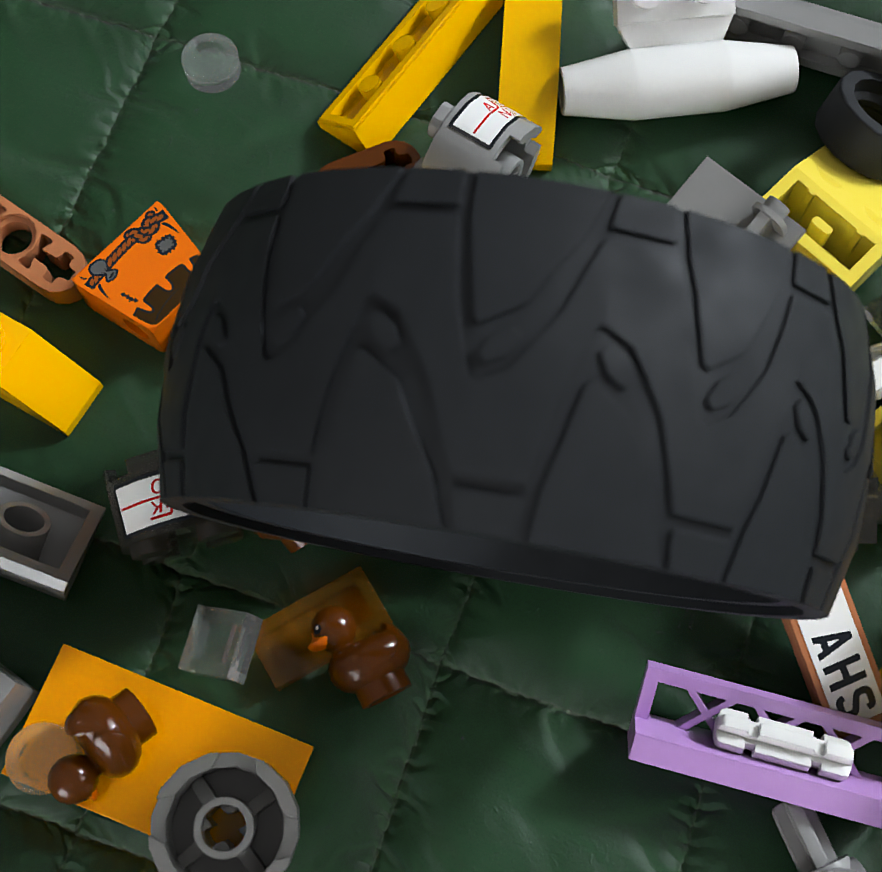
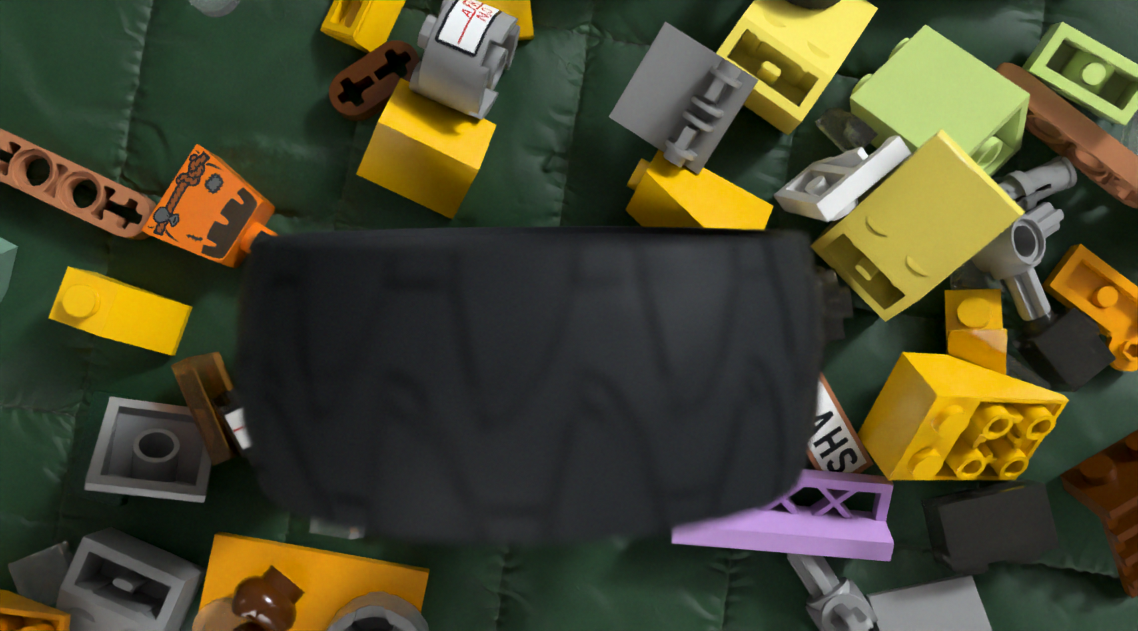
camera: 15 degrees left, 15 degrees up
white axle [713,708,854,781] -> none
none -> clear orange tile [171,352,251,465]

